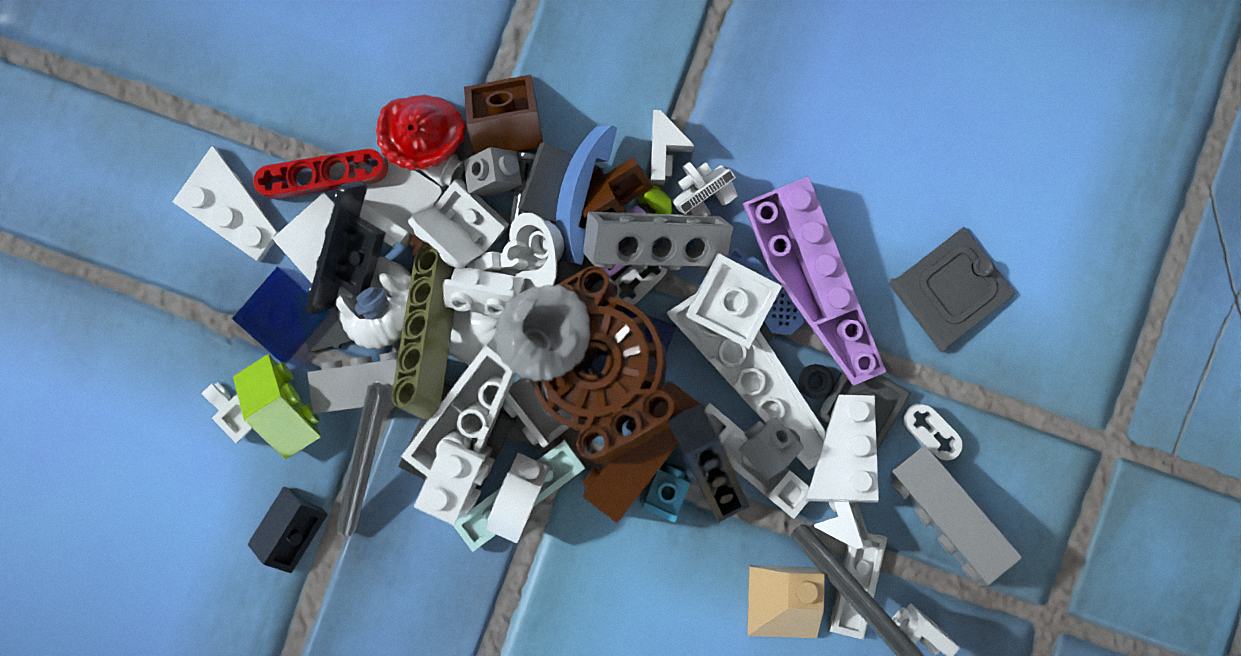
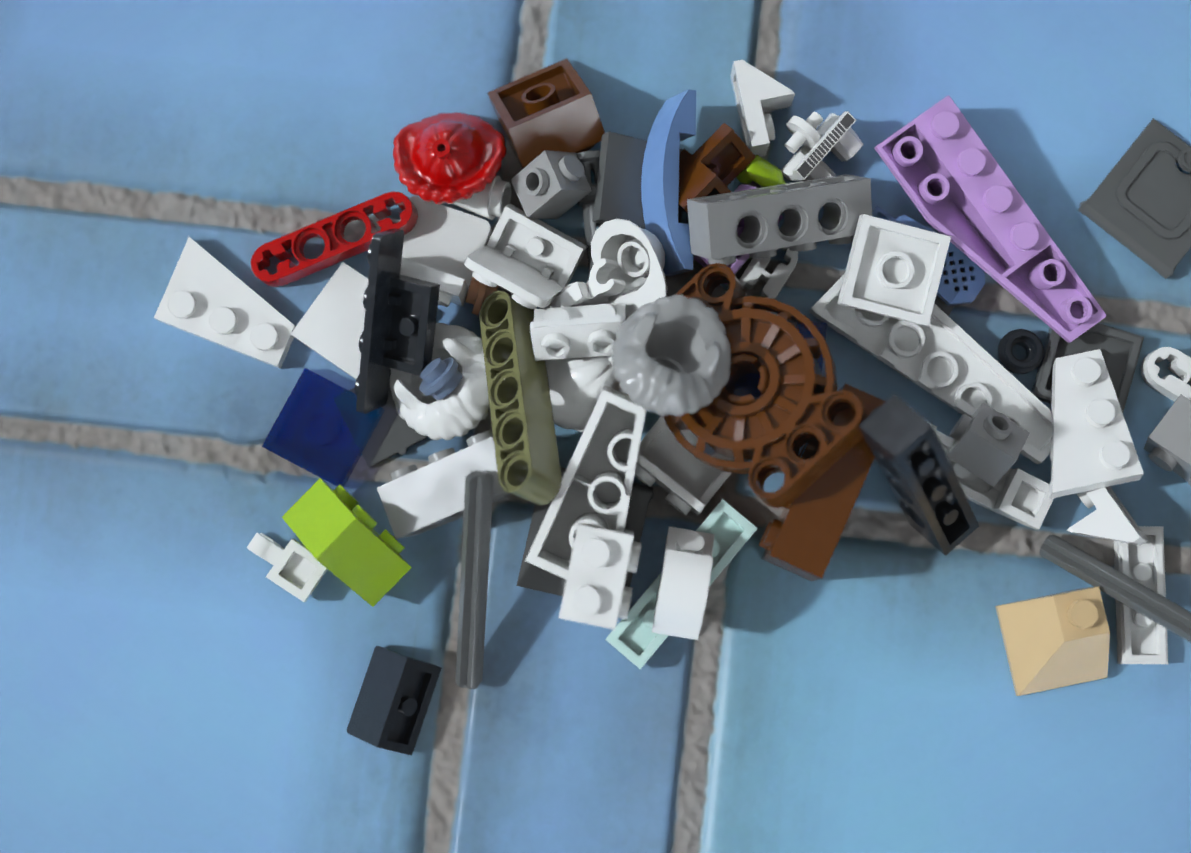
camera: 10 degrees left, 5 degrees down
medium azure brick [642,465,691,523] -> none

